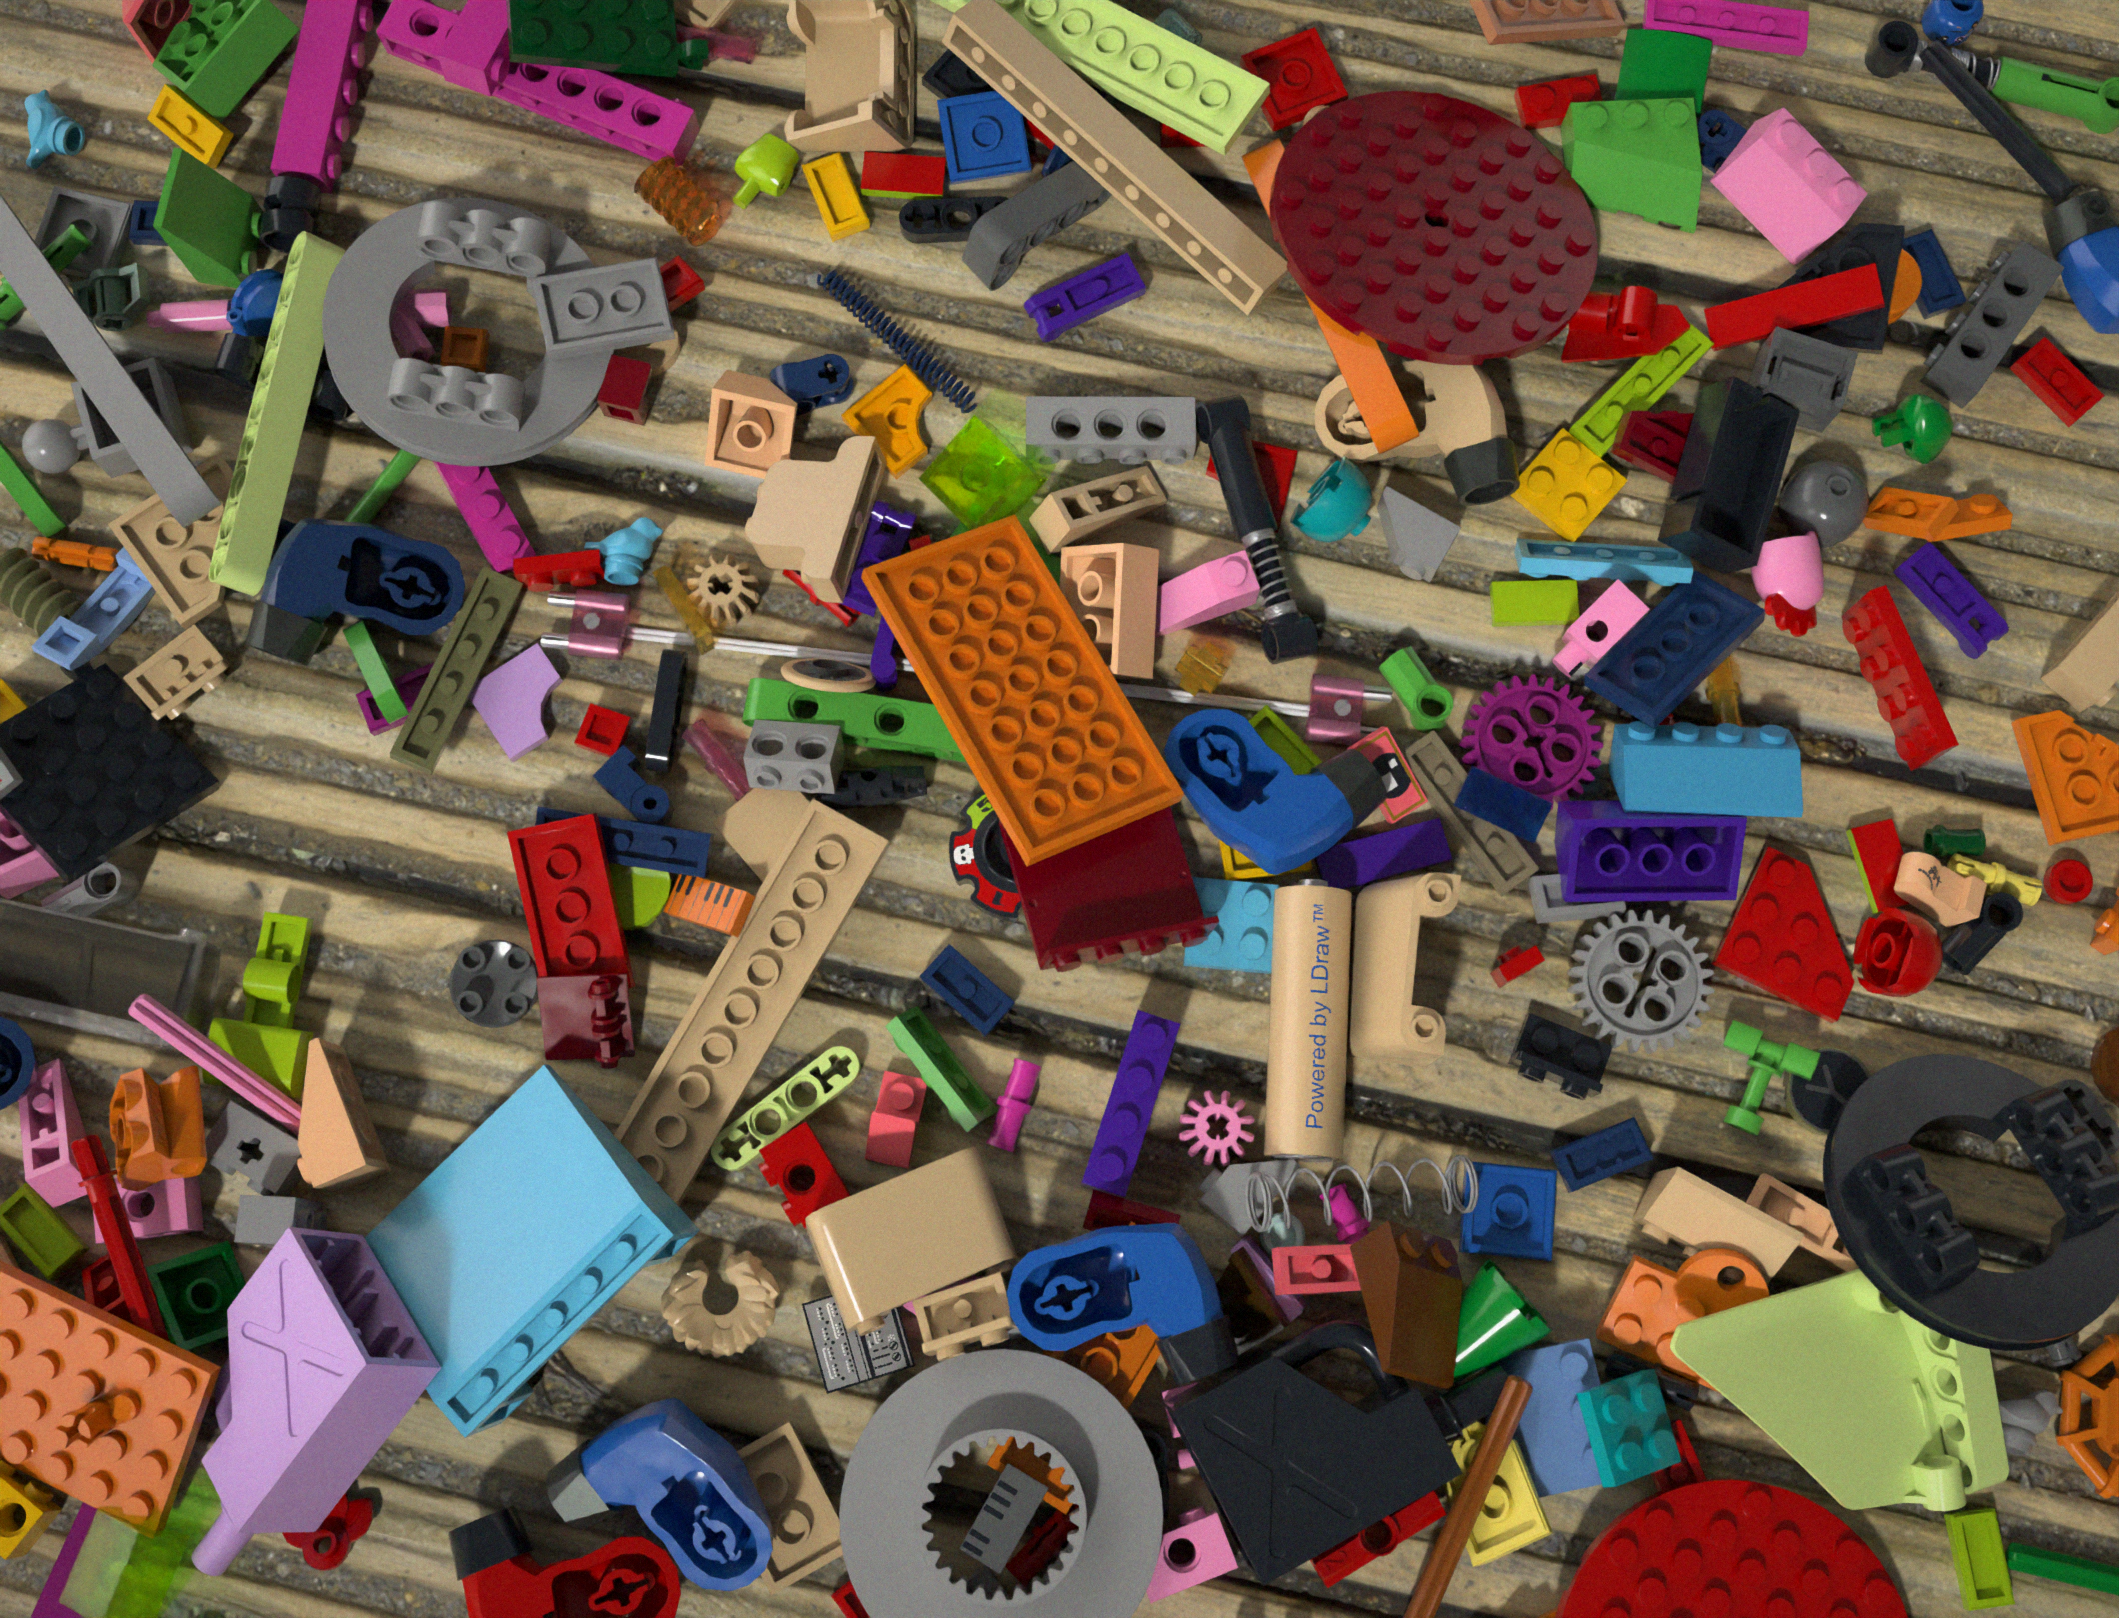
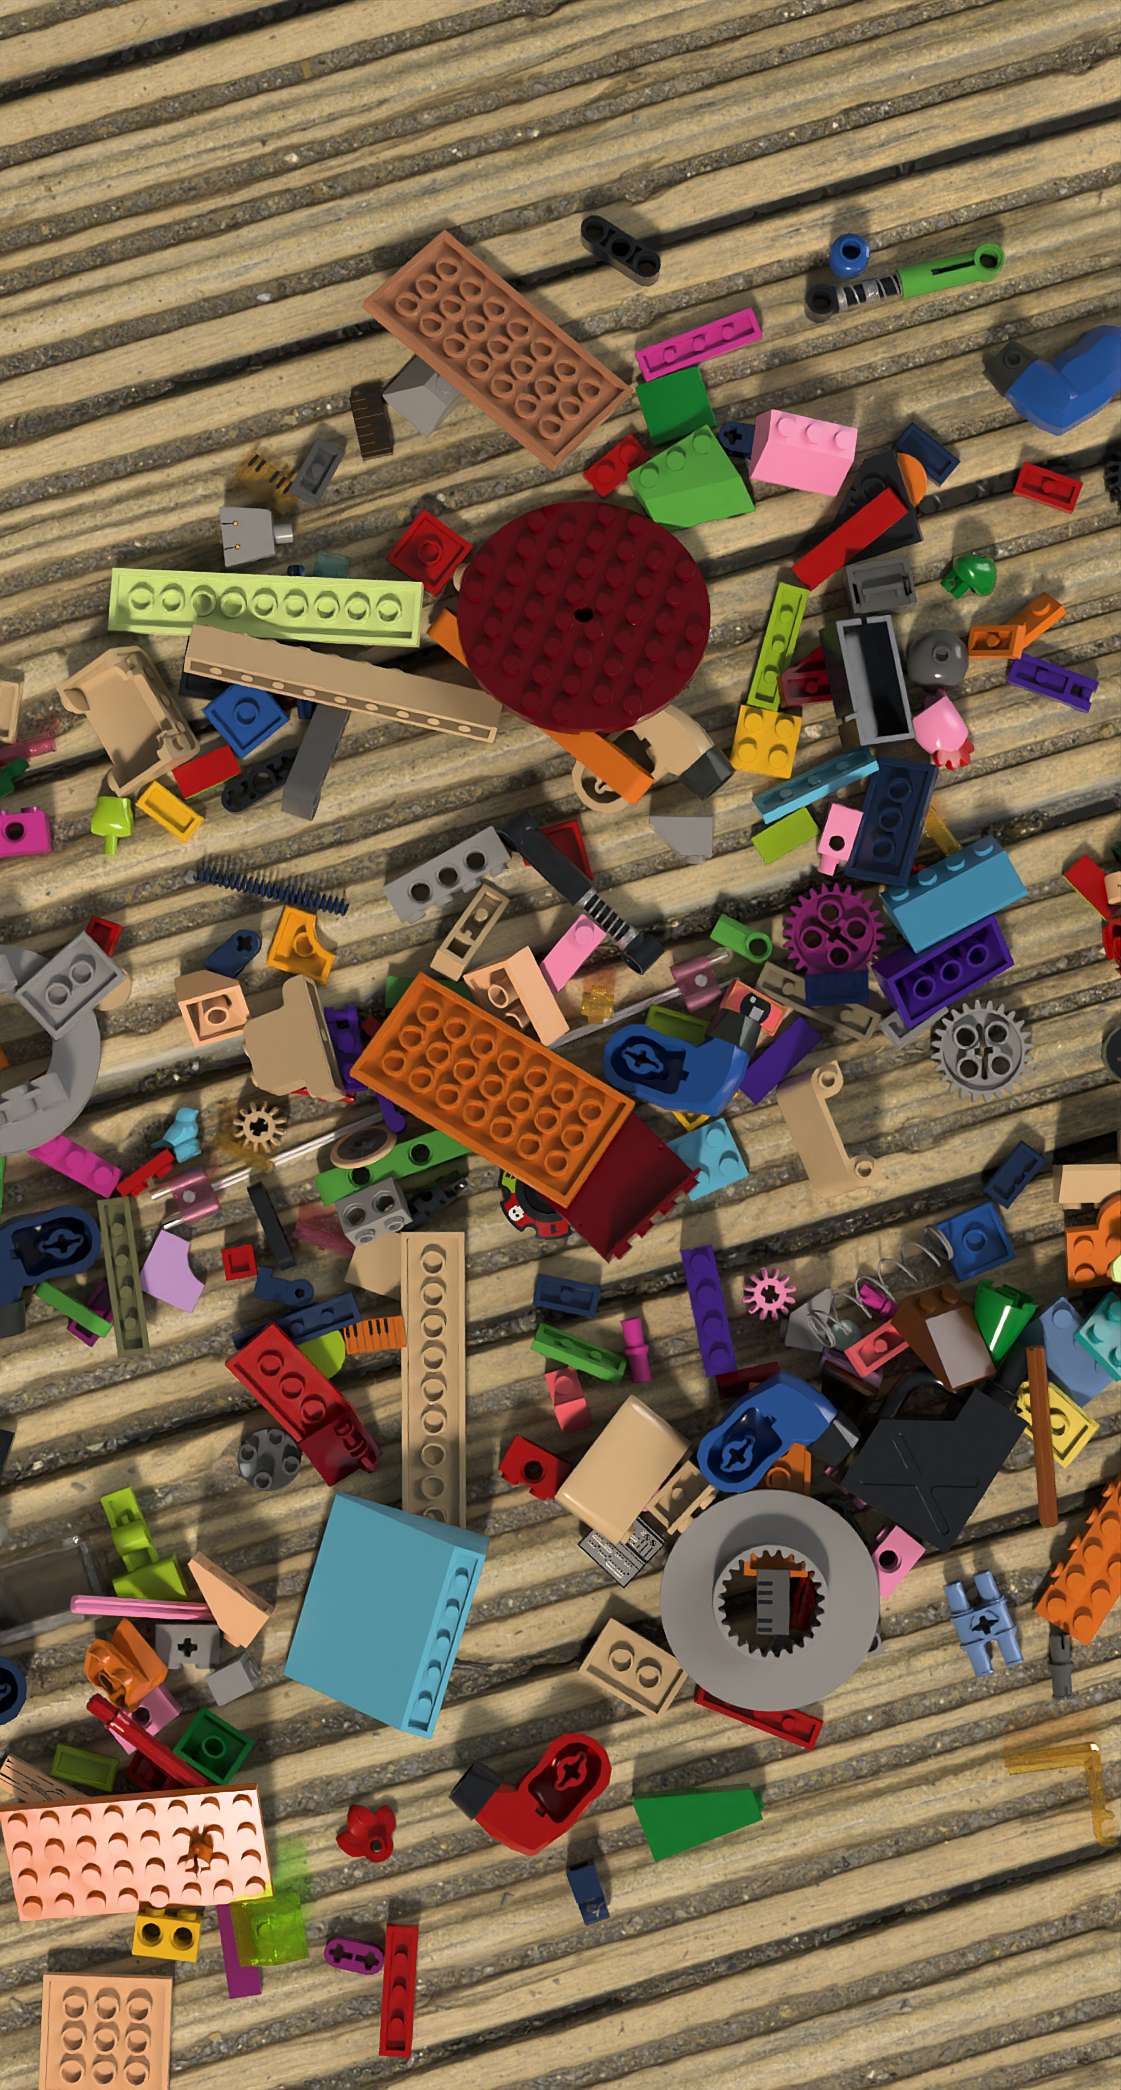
camera: 30 degrees left, 10 degrees up
bright pink slope [18,1058,87,1208] -> none
lavender piece [191,1227,441,1576] -> none
blue piece [546,1398,773,1591] -> none
dark red panel [597,354,652,426] -> none
clear orange piece [634,155,723,247] -> none
tan piece [661,1251,780,1358] -> none
yellowish green beam [711,1046,861,1171] -> none
clear neon green slope [918,415,1048,530] -> none
dark purple plate [1023,253,1146,342] -> none
tan piece [1264,879,1352,1163] -> none
teal cylinder [1290,456,1372,543] -> none
red piece [1310,1490,1447,1588] -> none
red plate [1490,945,1545,988] -> none
black bracket [1508,1013,1613,1100] -> none
red panel [1561,286,1690,363] -> none
red plate [1711,846,1855,1023] -> none
bright green bar [1723,1020,1821,1136] -> none
red plate [1841,585,1959,771] -> none
black axle [1919,40,2080,207] -> none
dark grey brick [1920,240,2065,409] -> none

